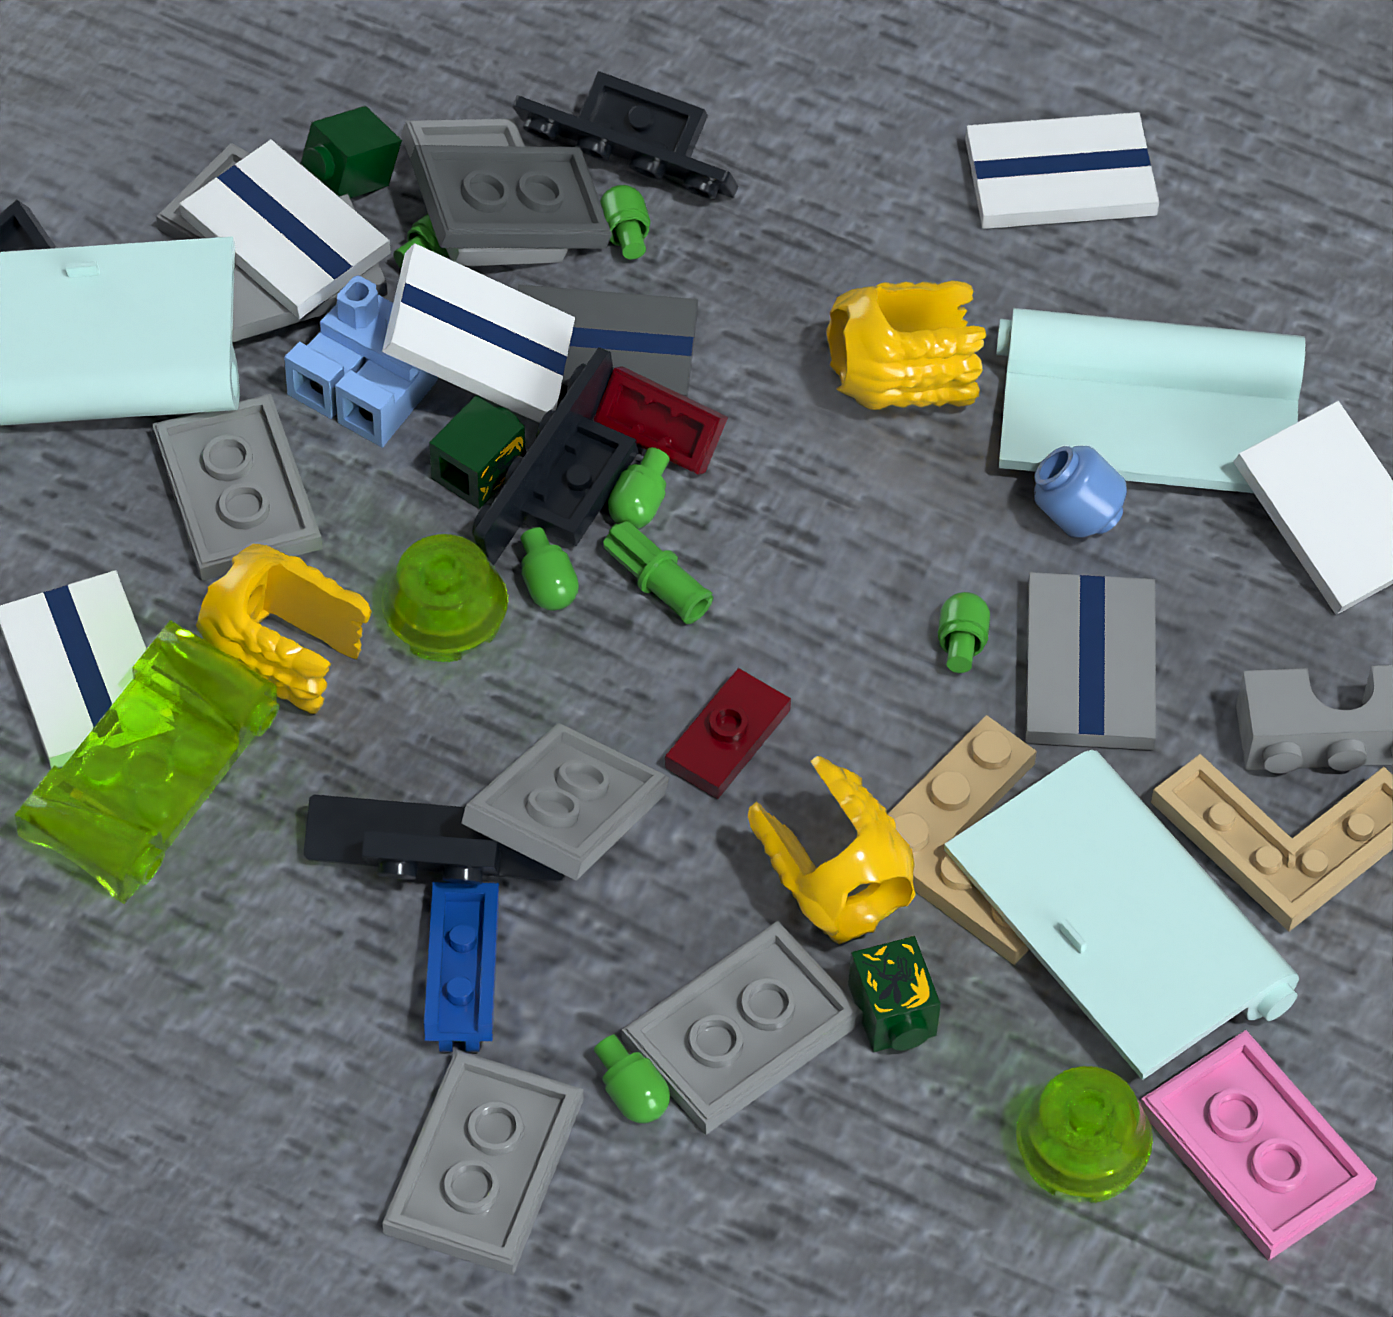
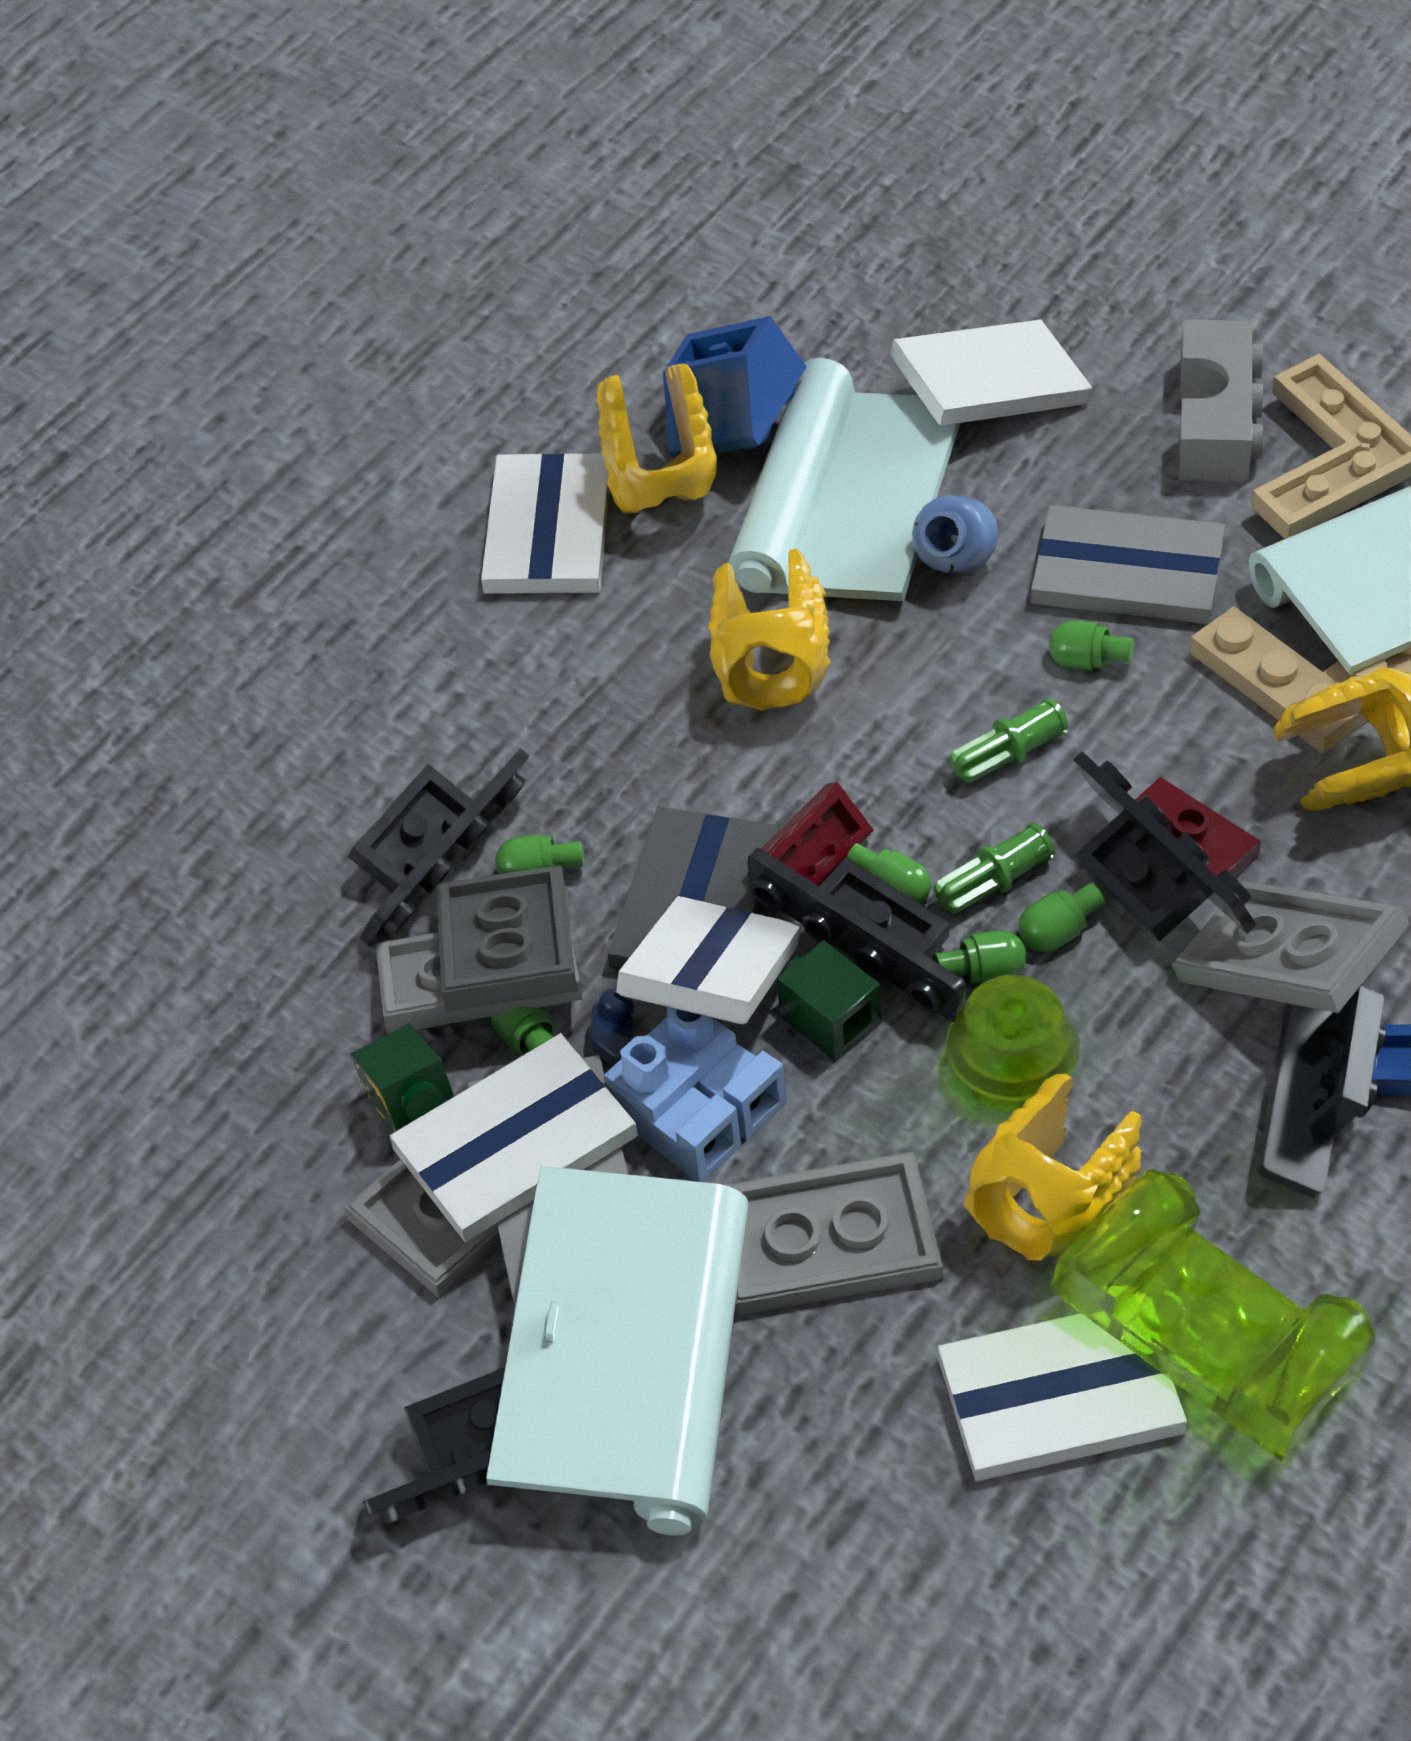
camera: 75 degrees left, 5 degrees down
none -> yellow piece [596,364,717,514]
none -> blue slope [663,316,807,458]
none -> bright green axle [949,698,1068,783]
none -> bright green cylinder [1018,883,1105,953]
none -> black bracket [1073,751,1257,942]

